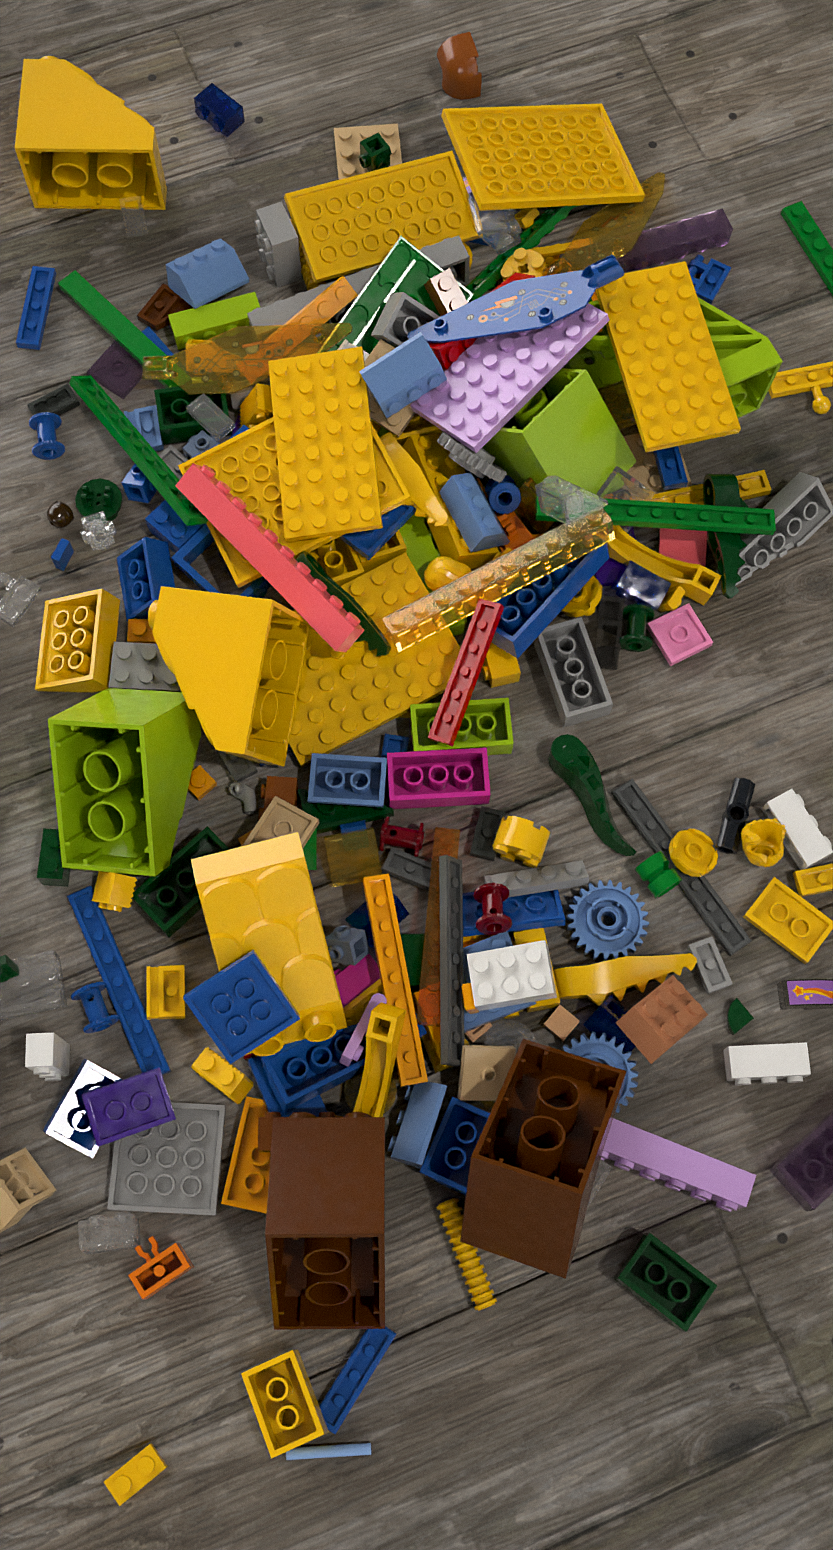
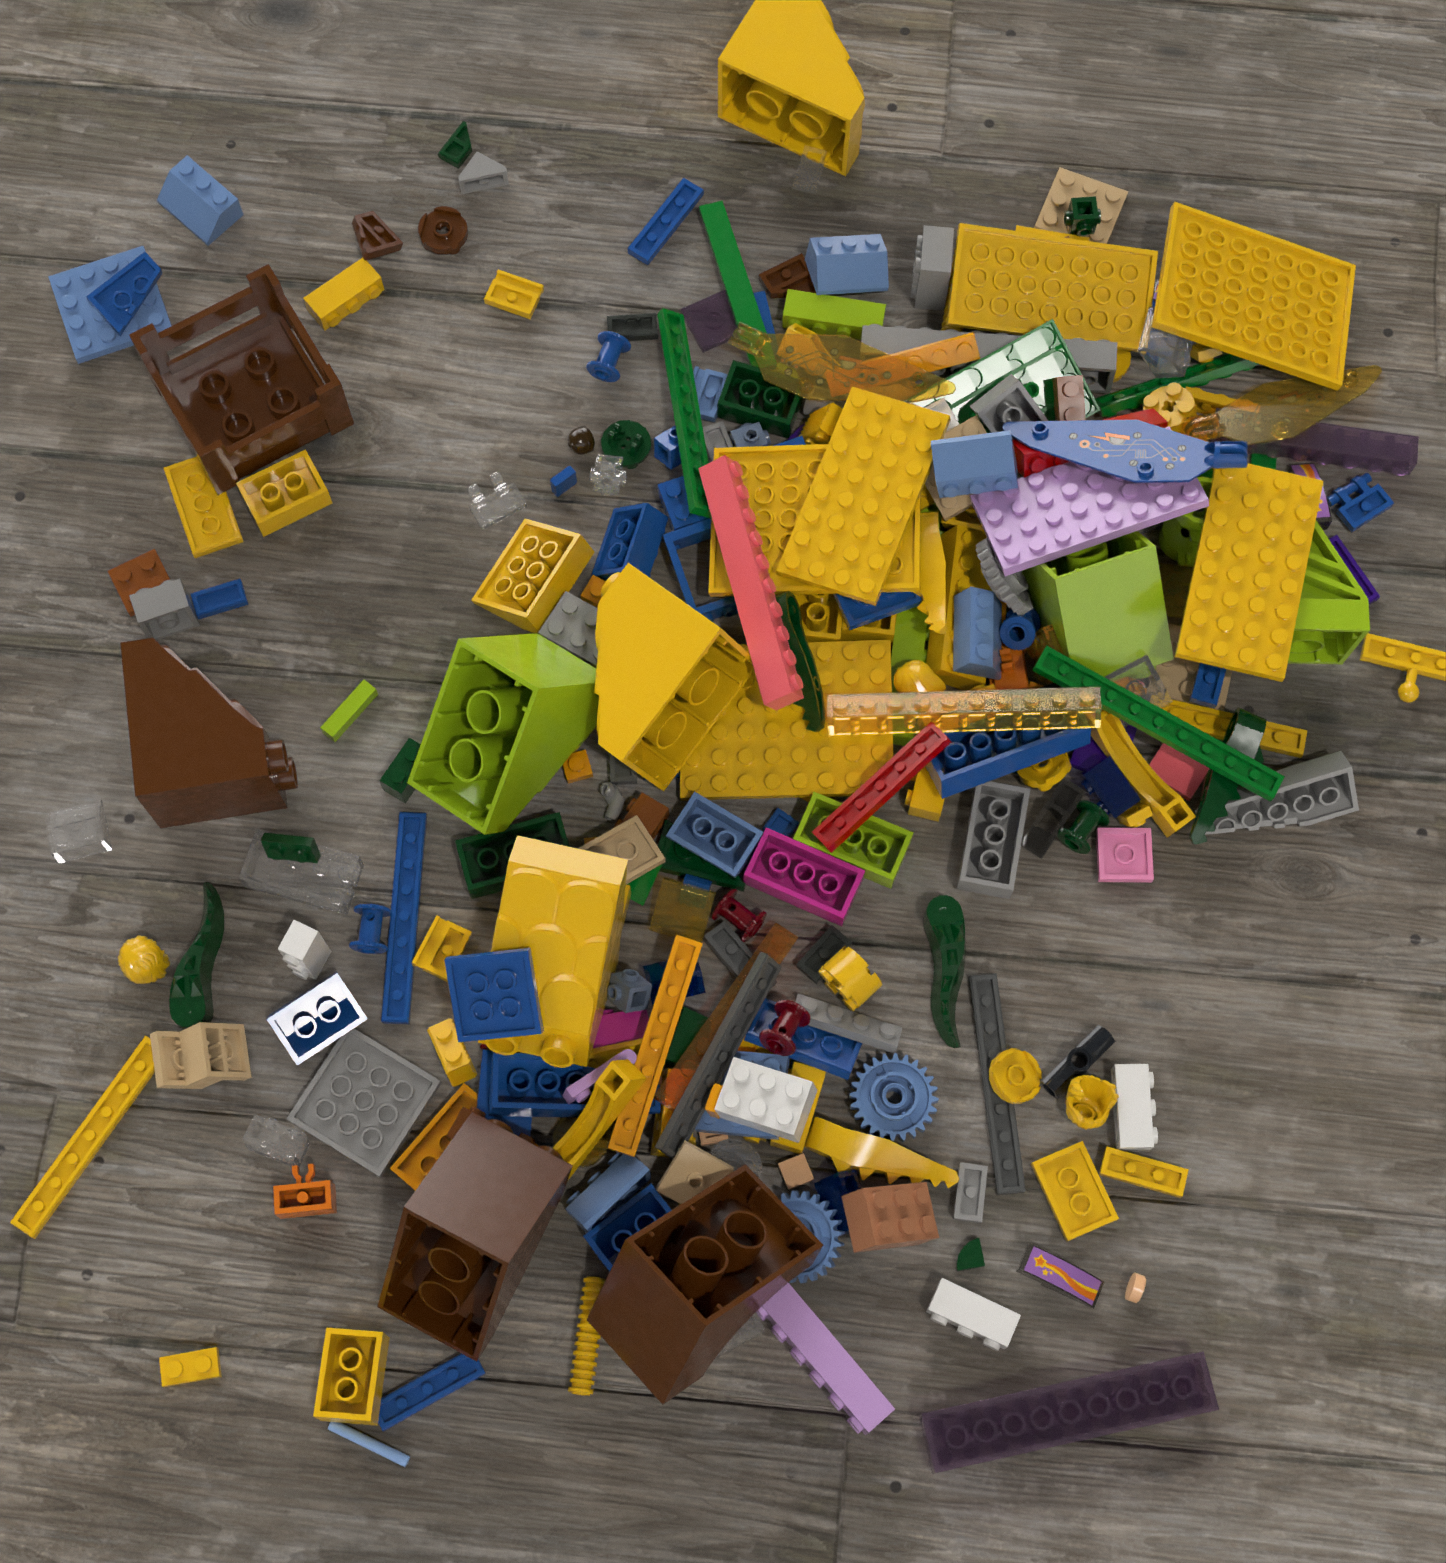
camera: 30 degrees right, 0 degrees up
dark purple tile [81,1067,176,1147] -> none
yellow brick [92,871,137,912] -> none
clear tile [186,393,235,441] -> none
clear blue brick [194,83,245,137] -> none
dark orange brick [437,32,482,100] -> none
clear slope [535,476,608,525] -> none
dark green brick [614,1232,718,1332] -> none
green wheel [635,851,682,899] -> none

